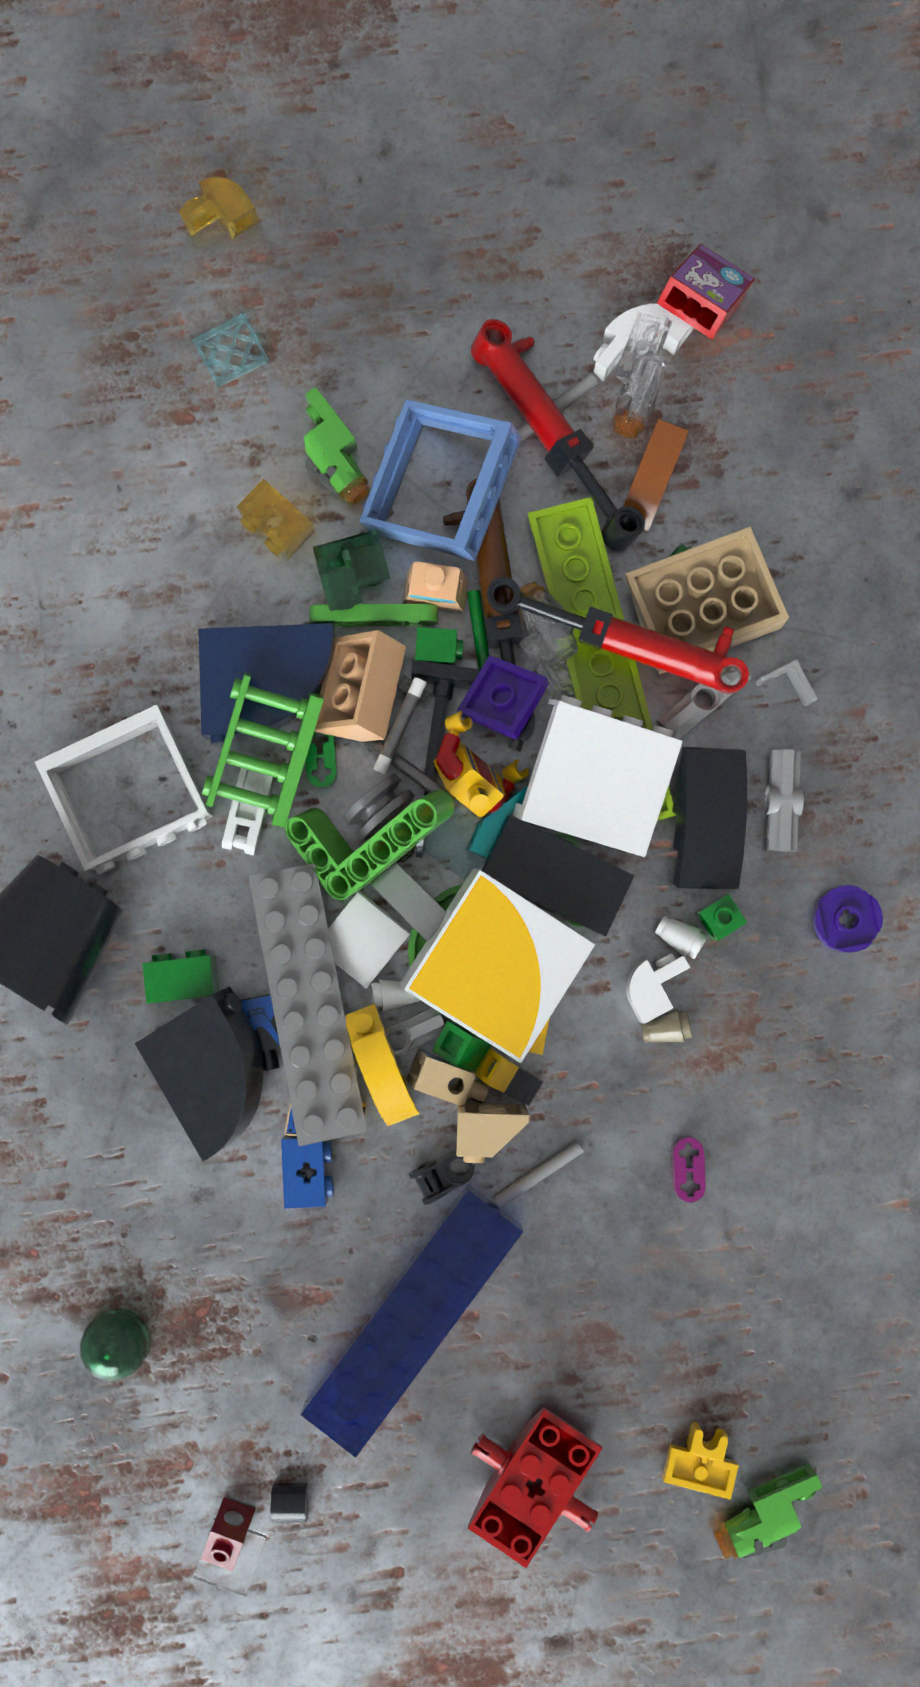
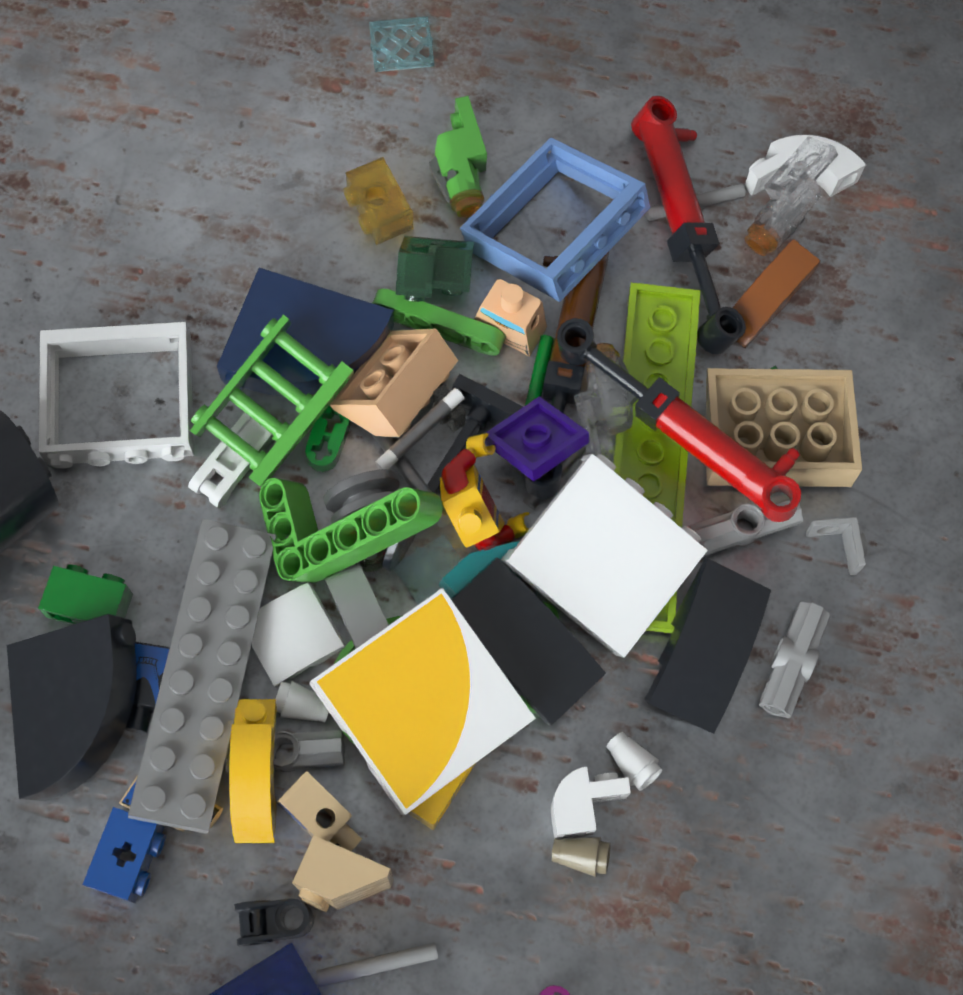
camera: 15 degrees right, 15 degrees down
green brick [415,627,464,666] -> none
green brick [432,1021,491,1072] -> none
leg [475,1048,543,1106] -> none
brick [657,243,755,339] -> none
green brick [695,894,747,941] -> none
dark purple plate [813,885,883,953] -> none

